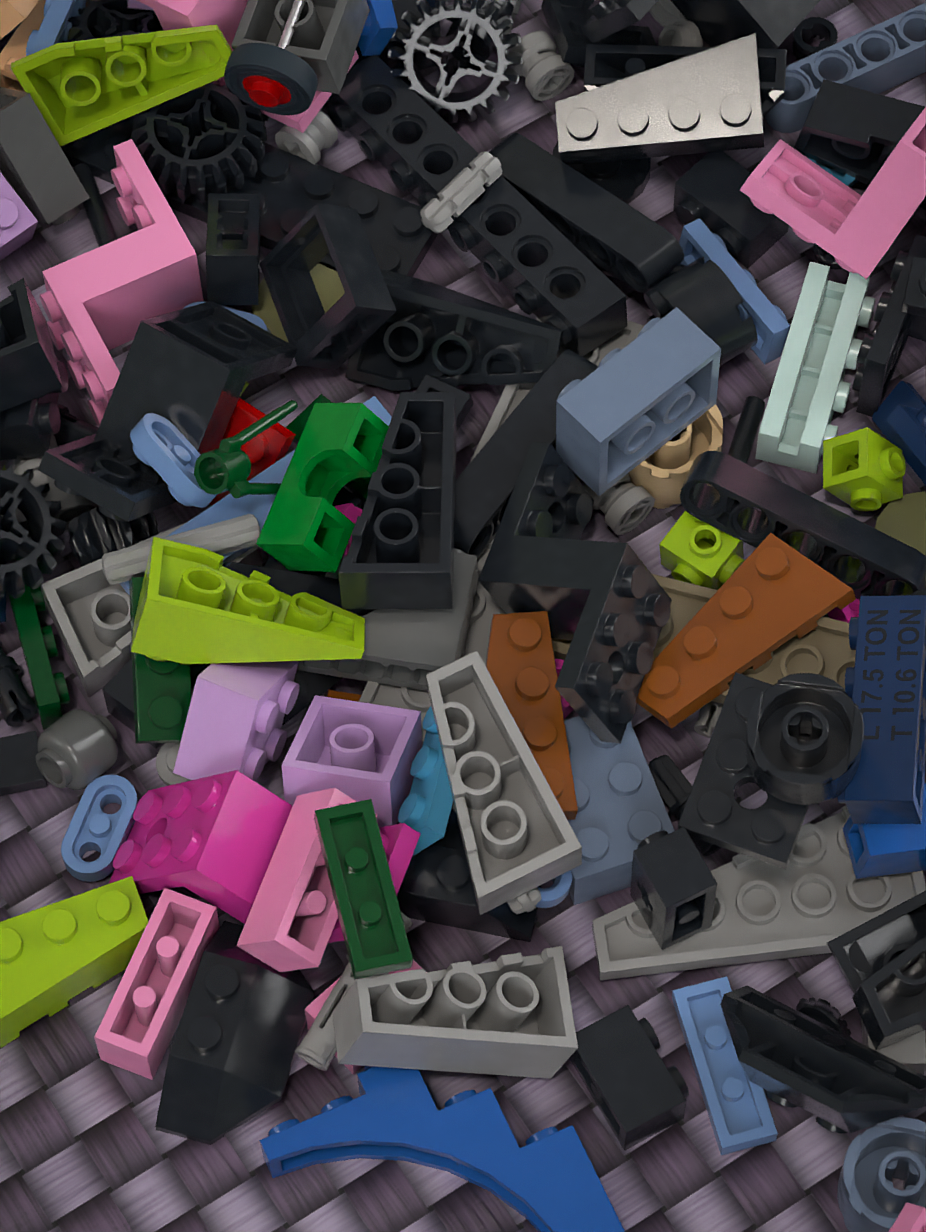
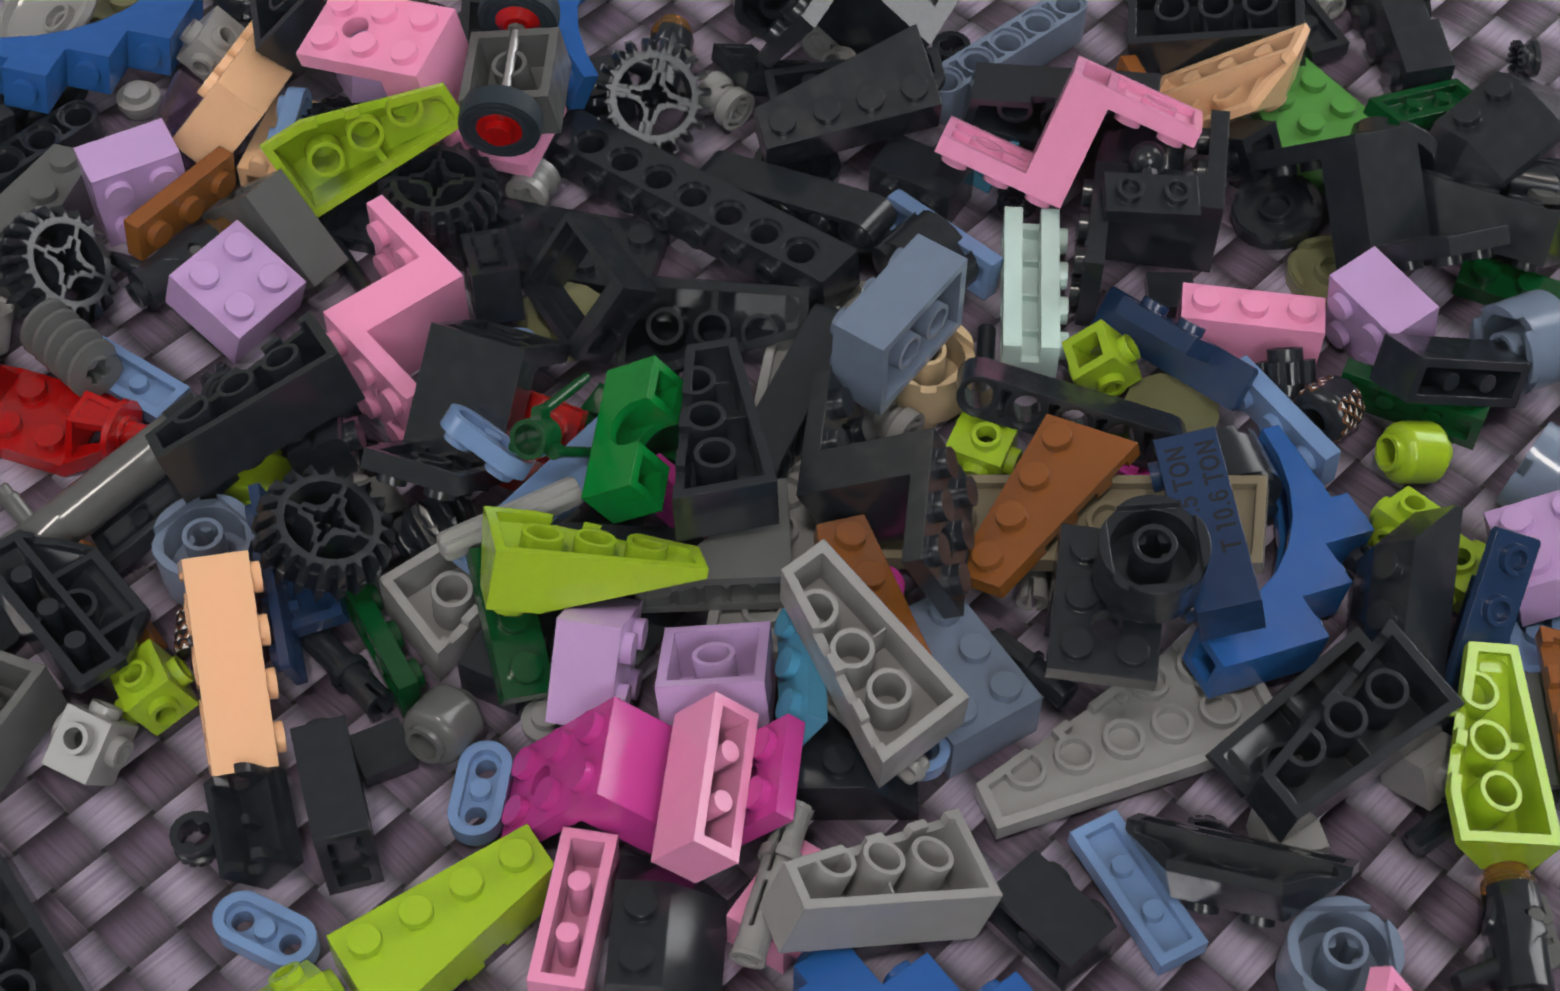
camera: 15 degrees left, 10 degrees down
dark green plate [314,799,413,980] -> none
light grey axle [420,151,502,233] -> none
black brick [630,827,717,950] -> none

